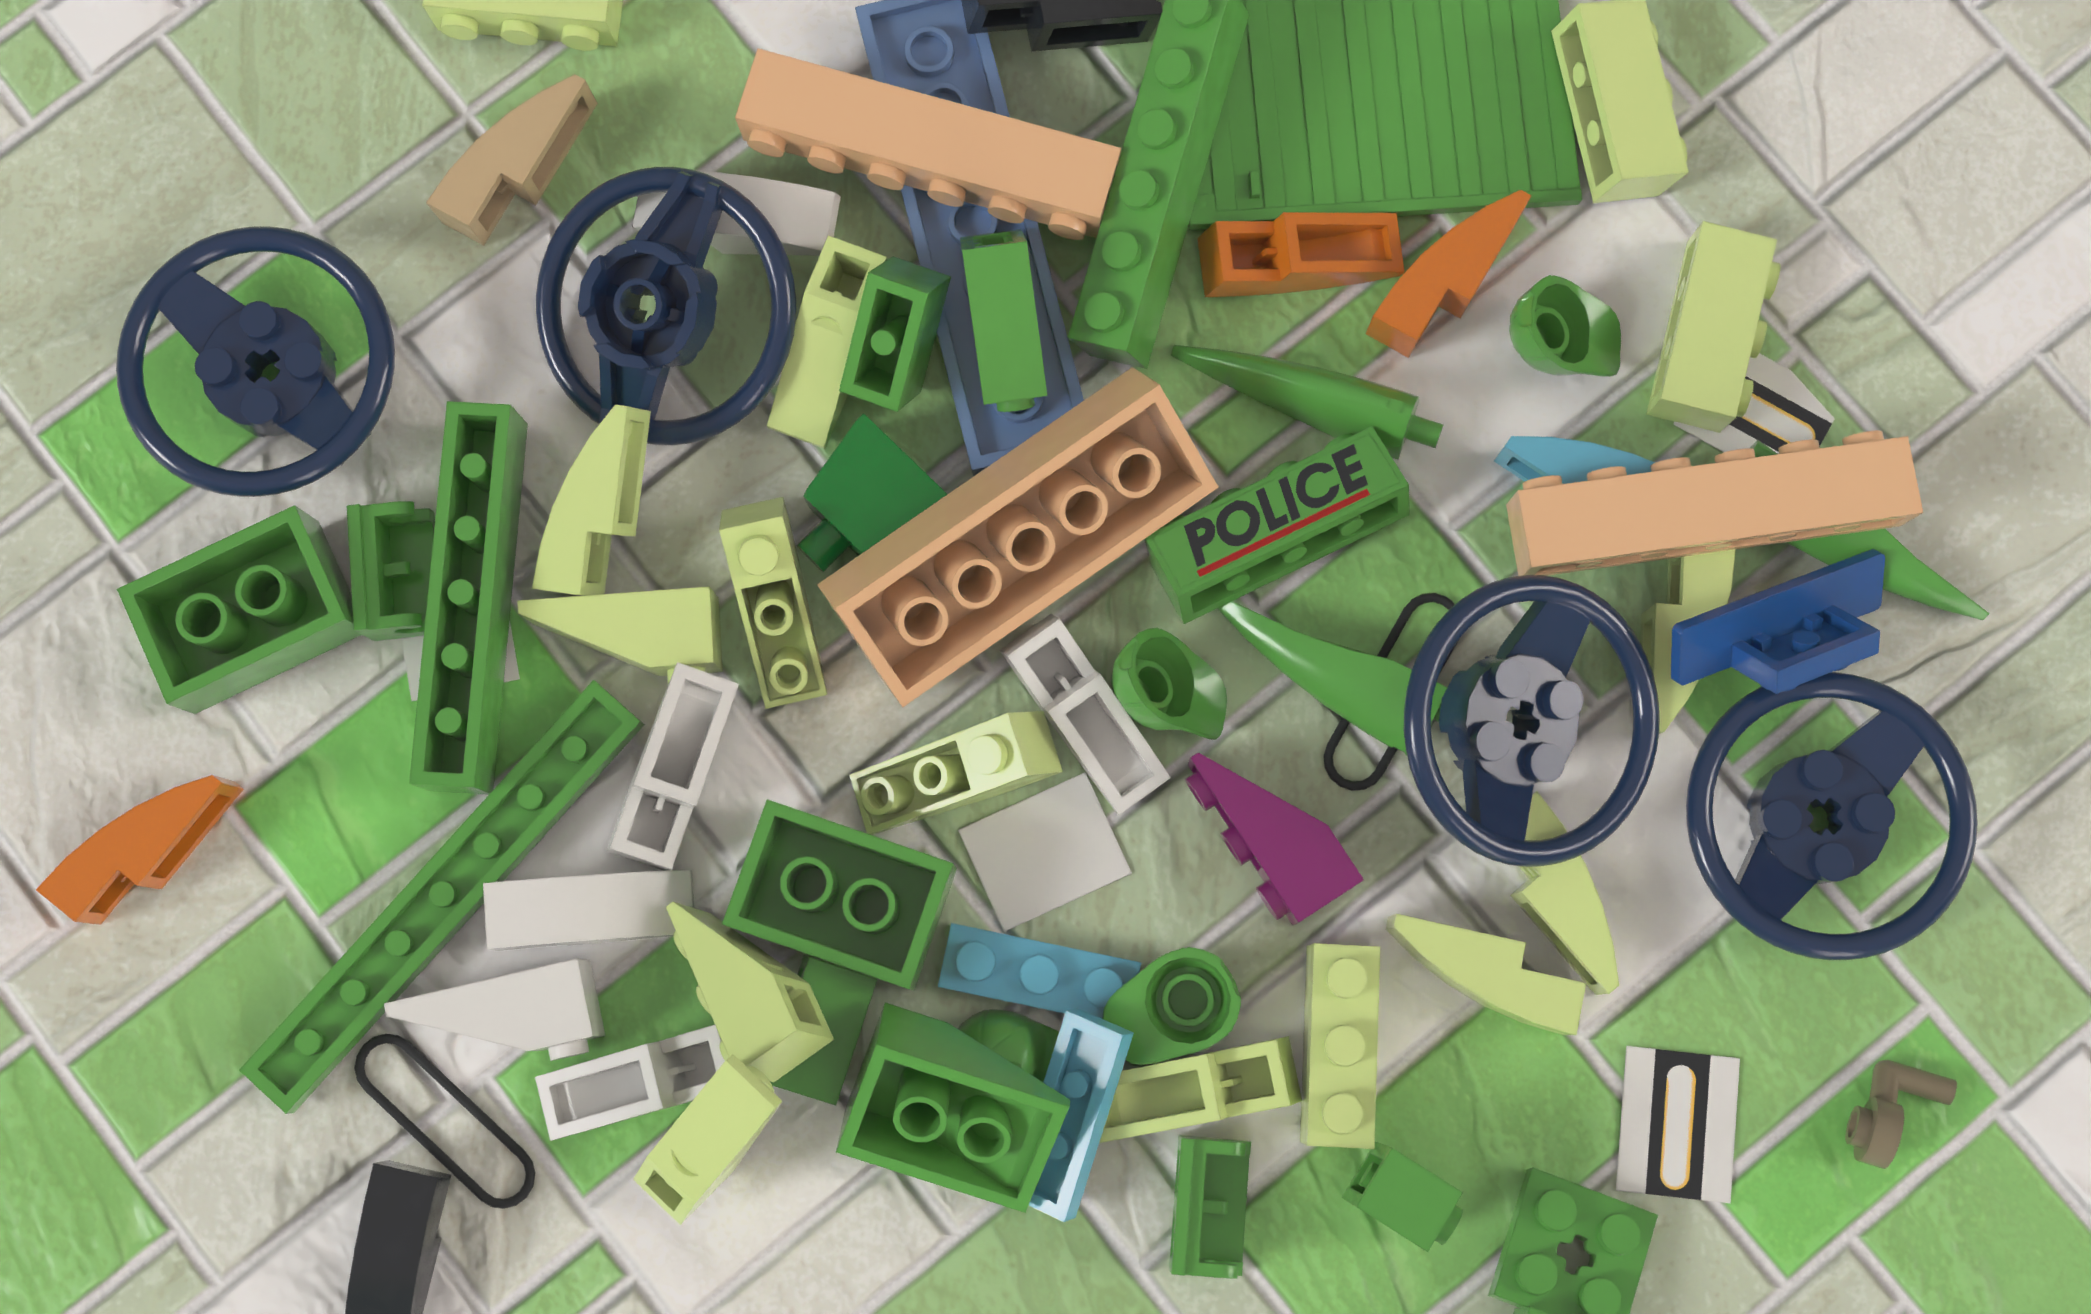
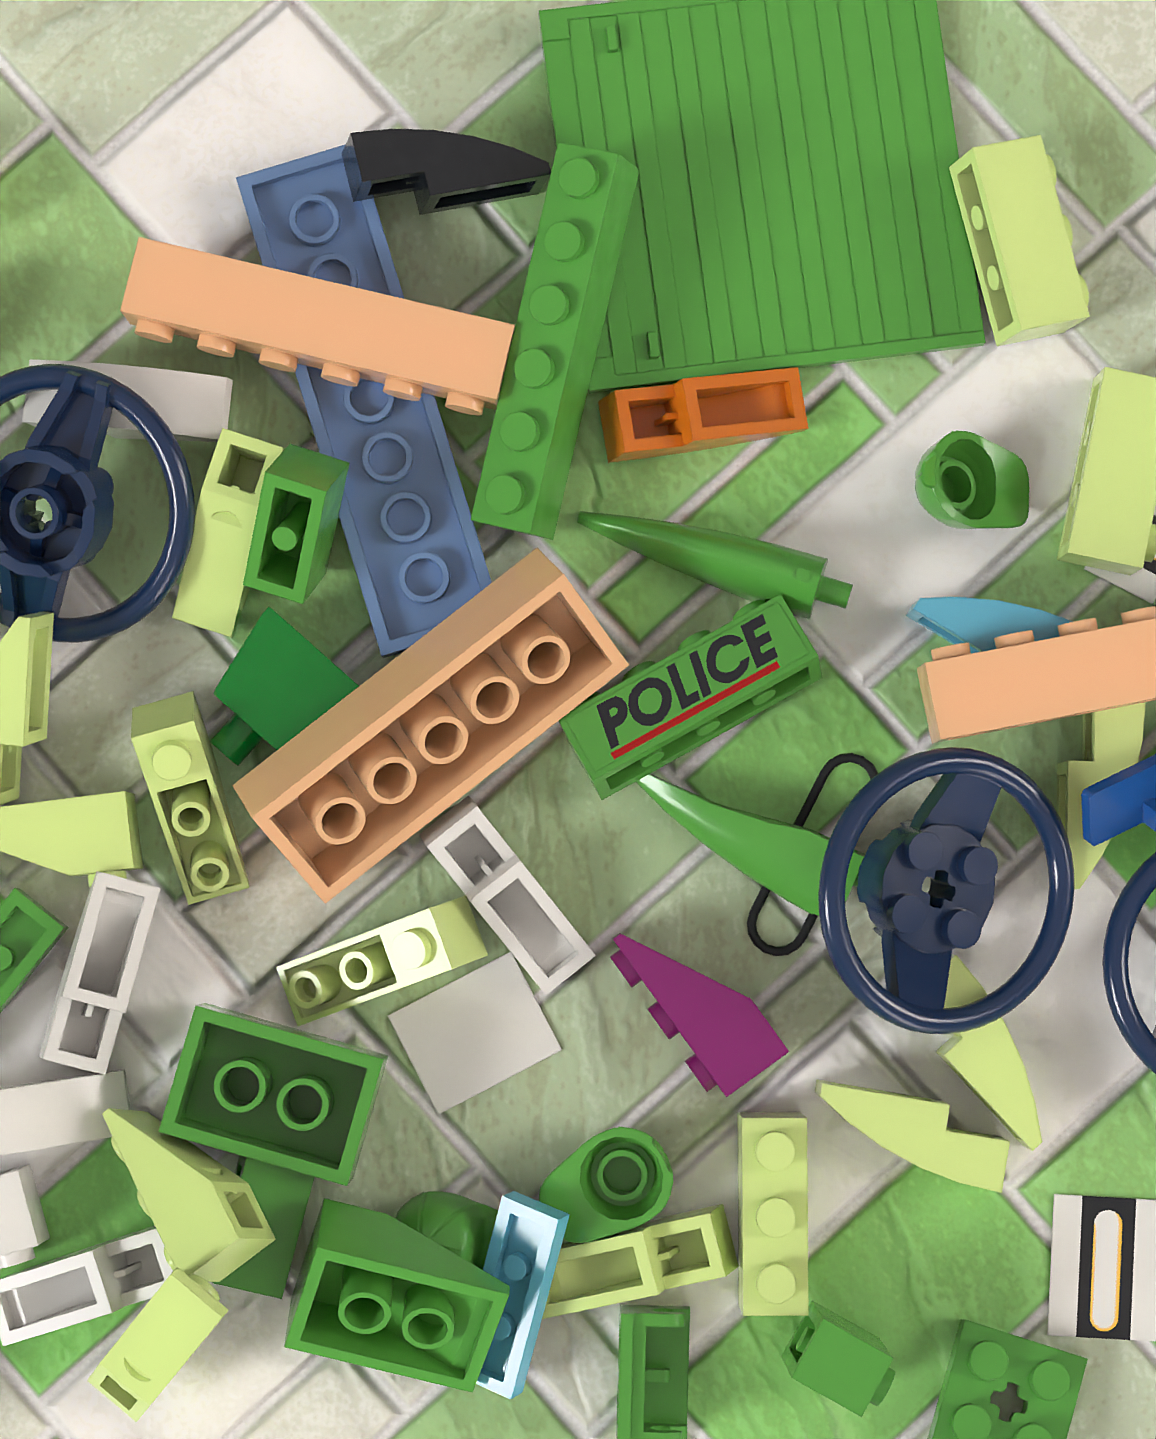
camera: 10 degrees left, 5 degrees up
medium azure plate [938,923,1141,1019] -> none
bright green slope [960,229,1048,412] -> none
bright green piece [1111,627,1227,740] -> none
orange slope [1366,190,1532,358] -> none

